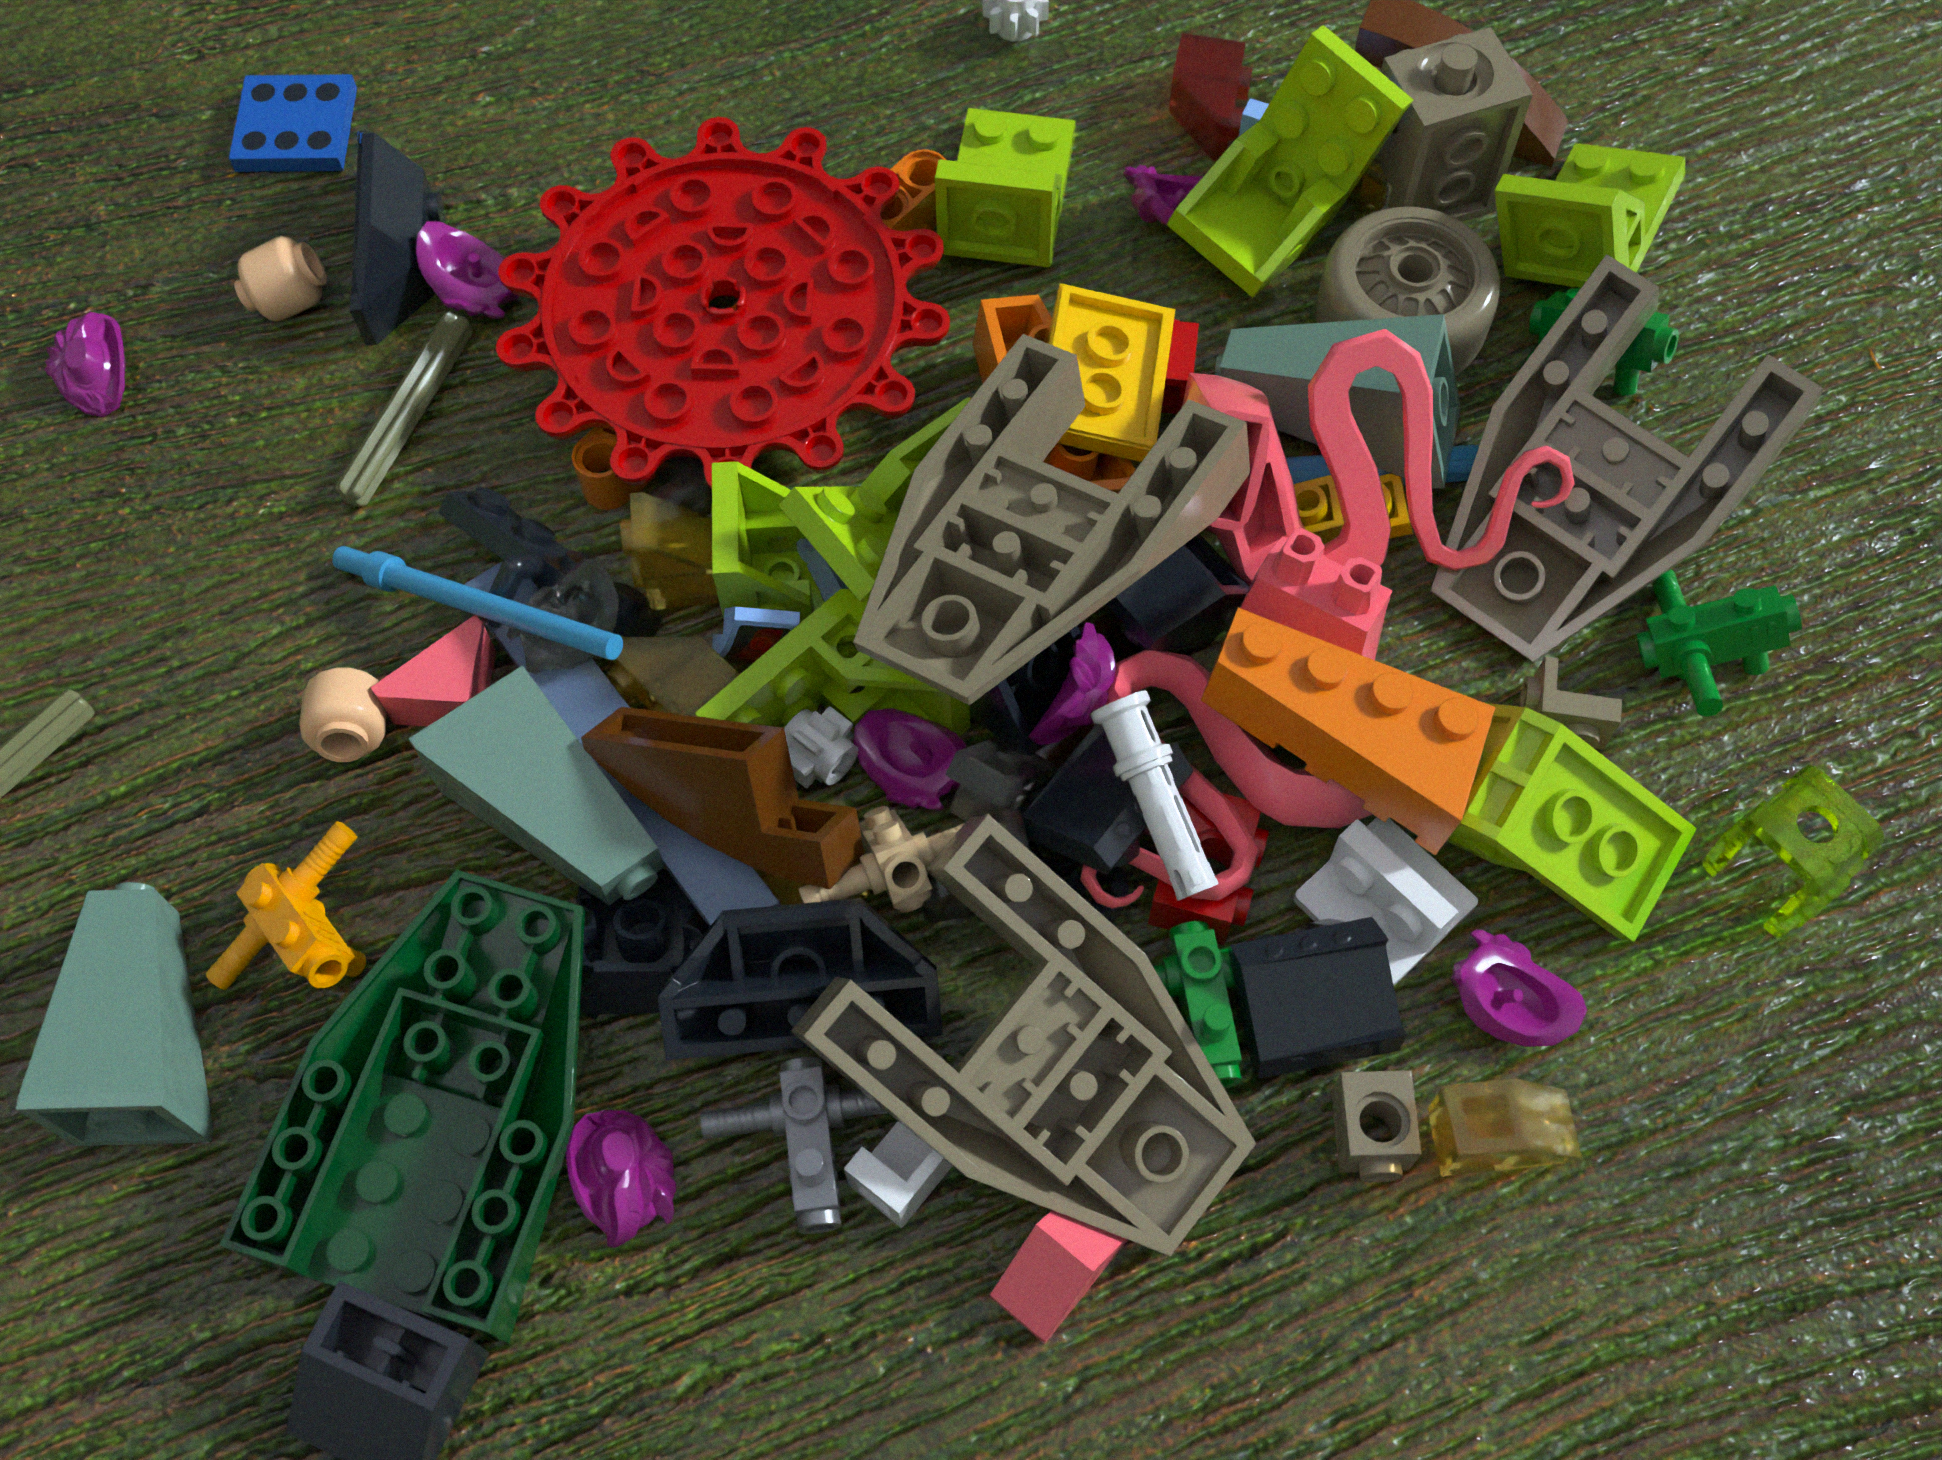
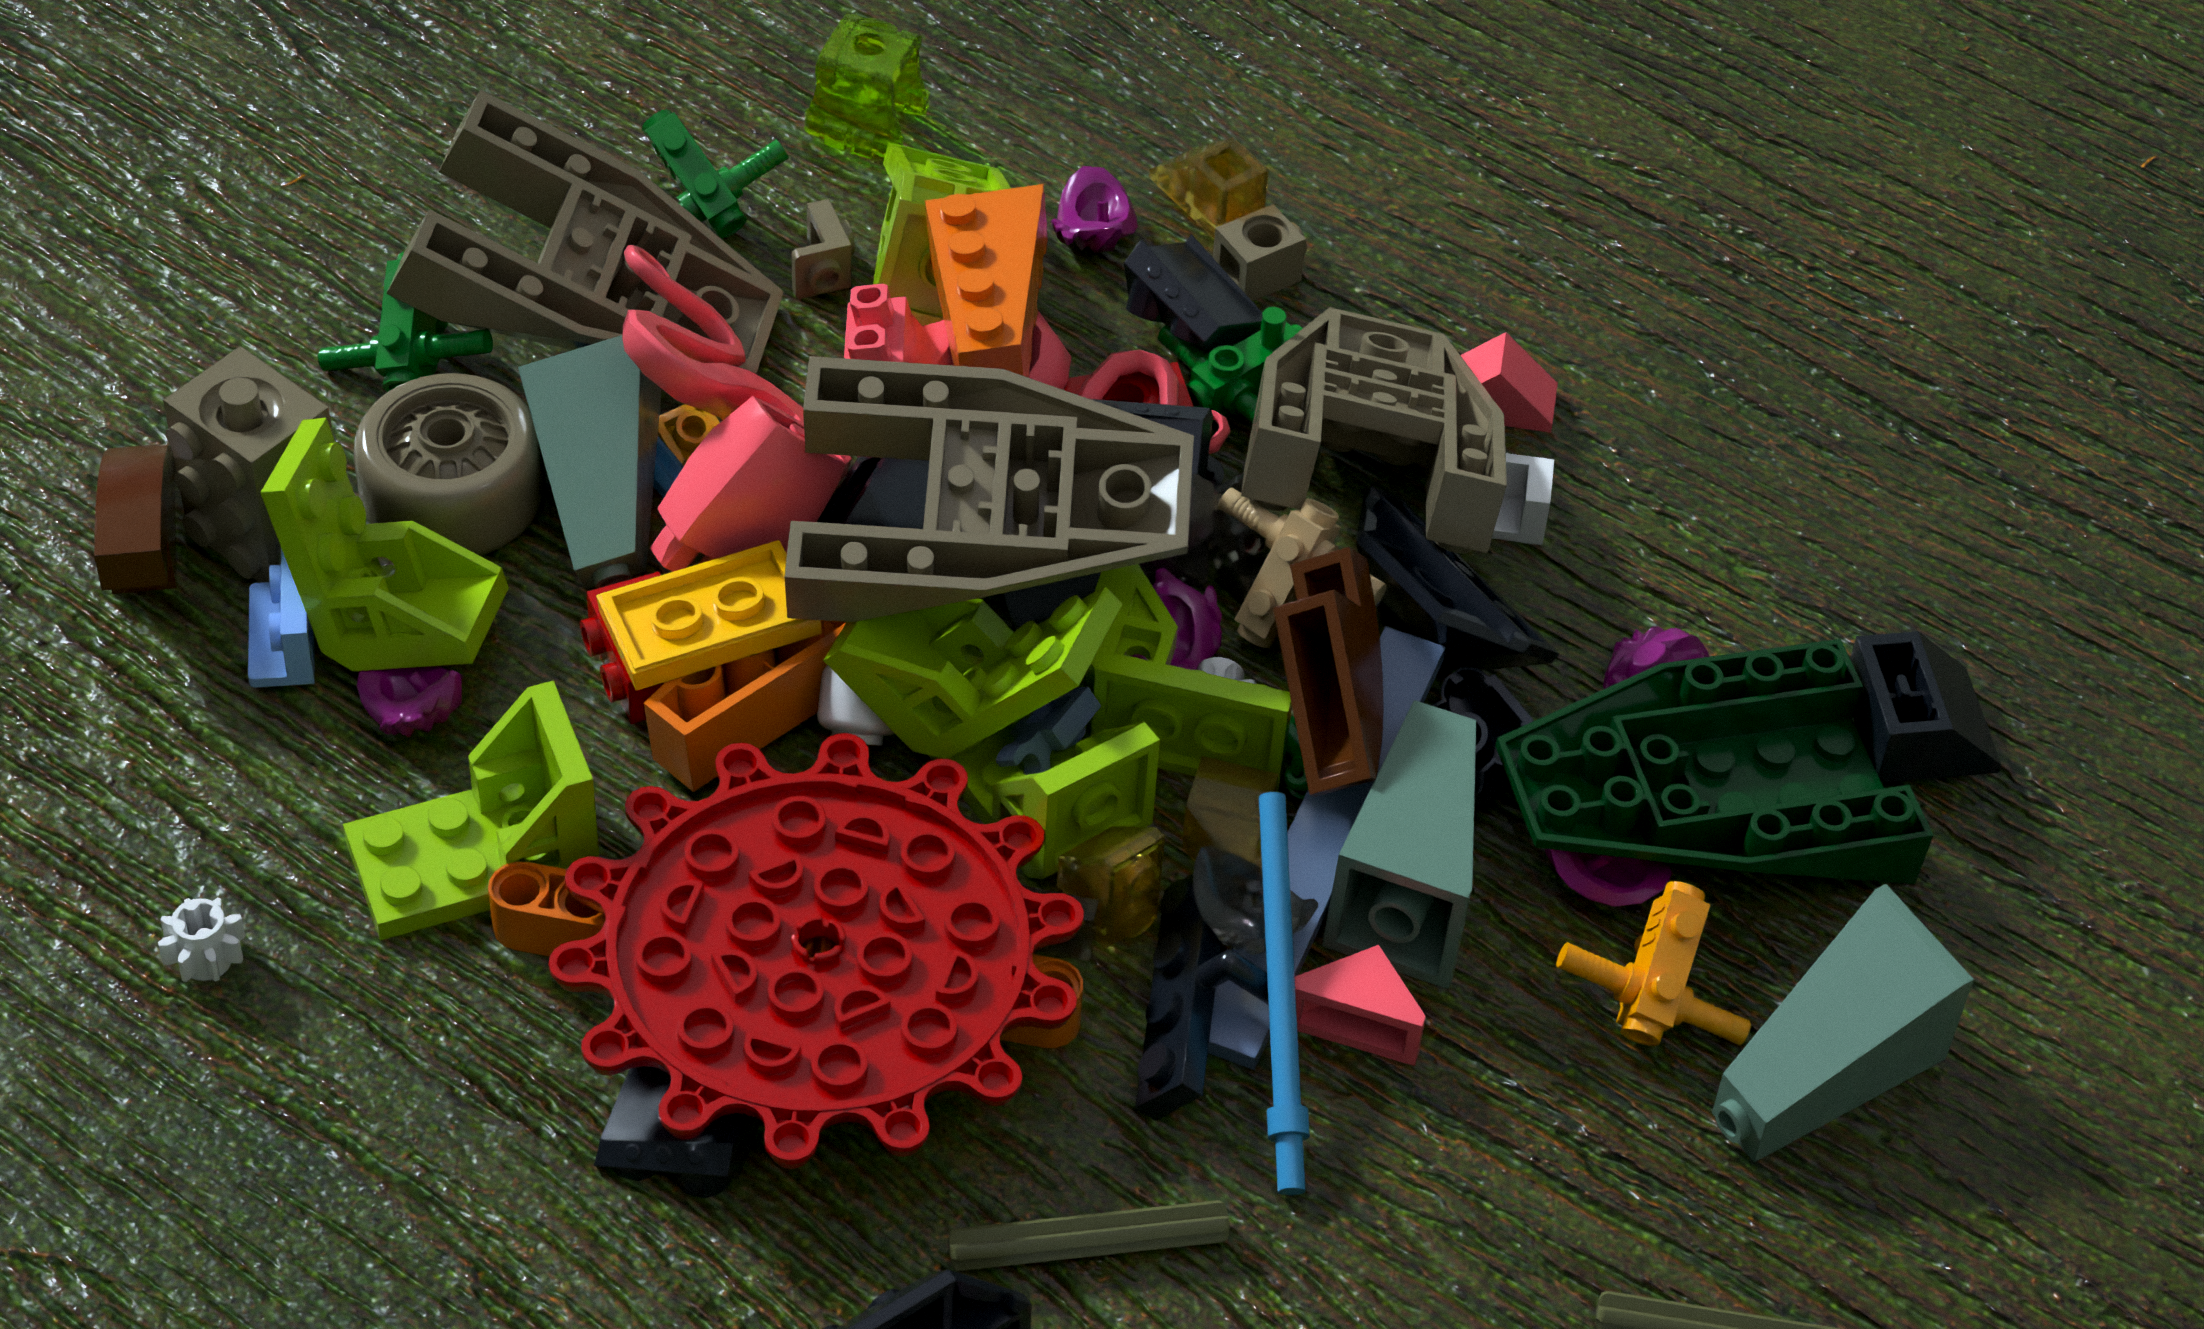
camera: 125 degrees left, 15 degrees down
light nougat head [299,667,387,762] -> none
magenta hat [416,221,520,319] -> none
flat silver piece [700,1057,887,1234] -> none
slope [711,607,800,663] -> none
white pin [1090,690,1219,901] -> none
clear red slope [1169,33,1253,162] -> none
white bracket [1294,817,1478,986] -> none
lime bracket [1494,143,1686,288] -> none

